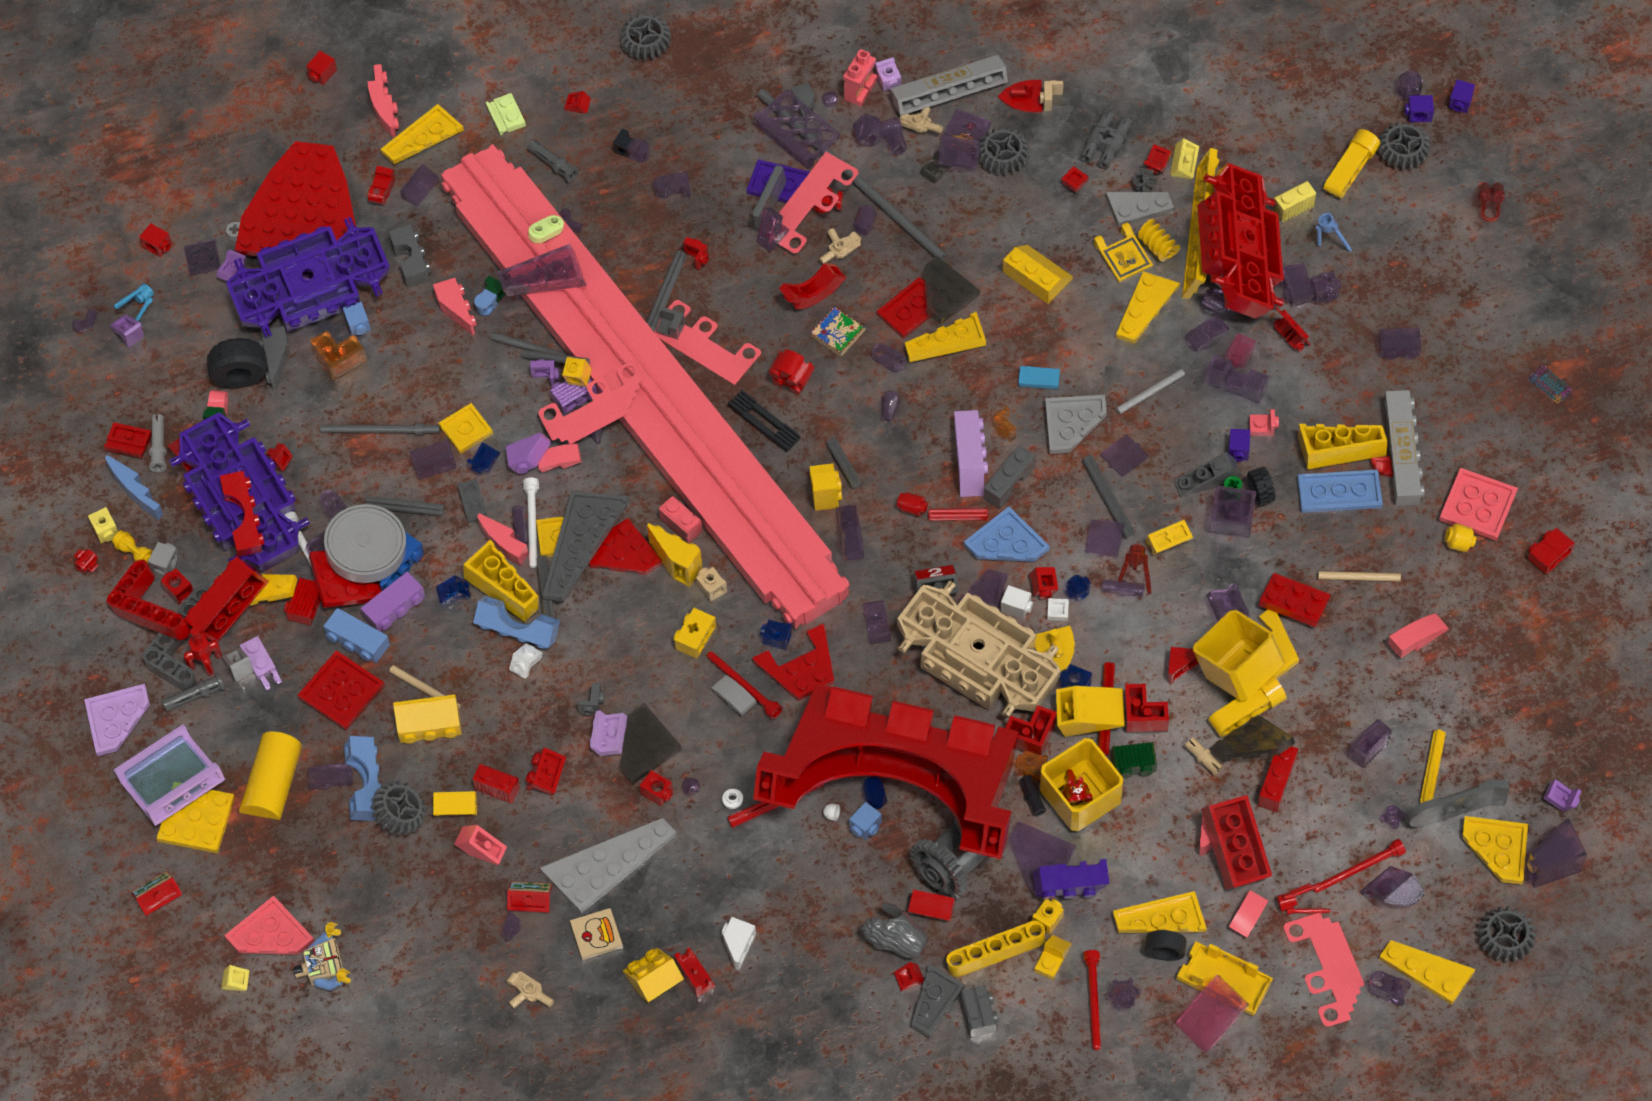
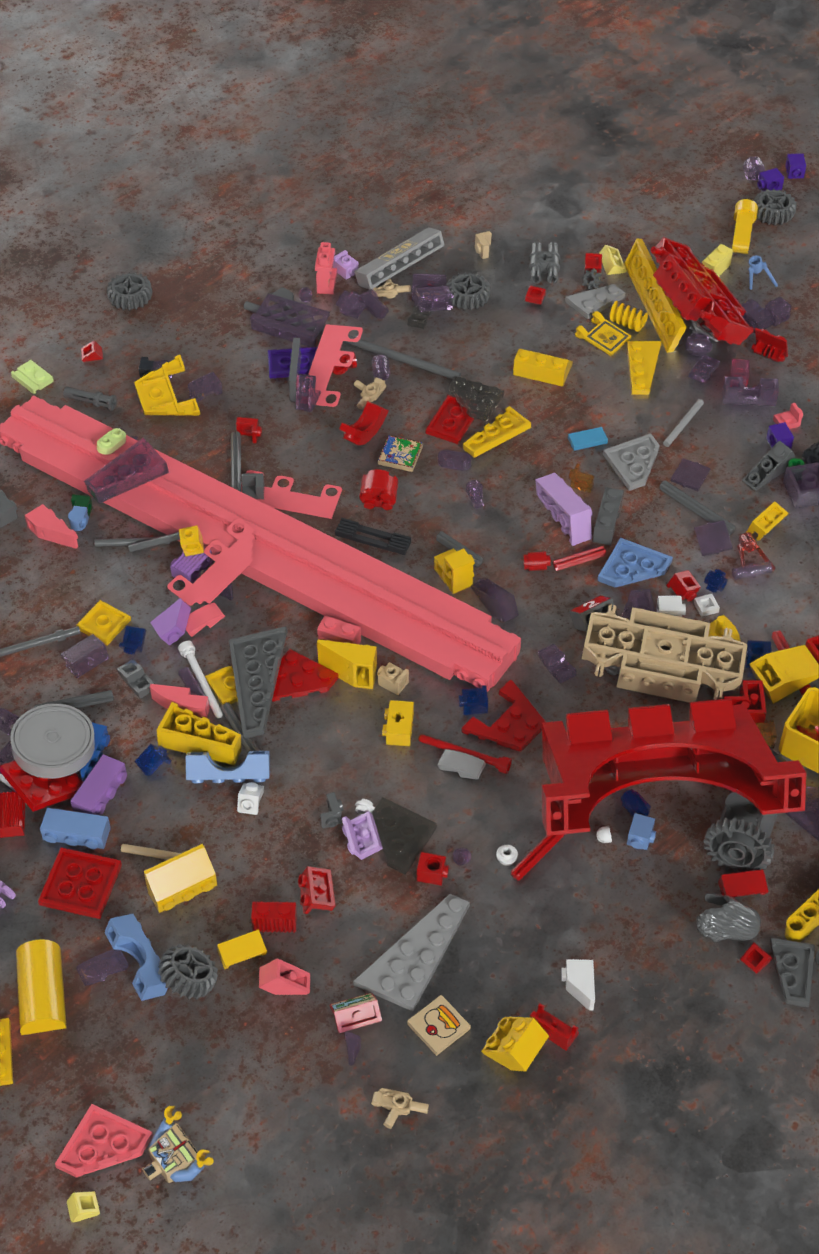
camera: 25 degrees left, 10 degrees down
medium lavender bracket [530,359,559,387] -> none
red shield [998,80,1042,113] -> none
none -> yellow wing [134,355,200,416]
none -> white plate [355,799,375,815]

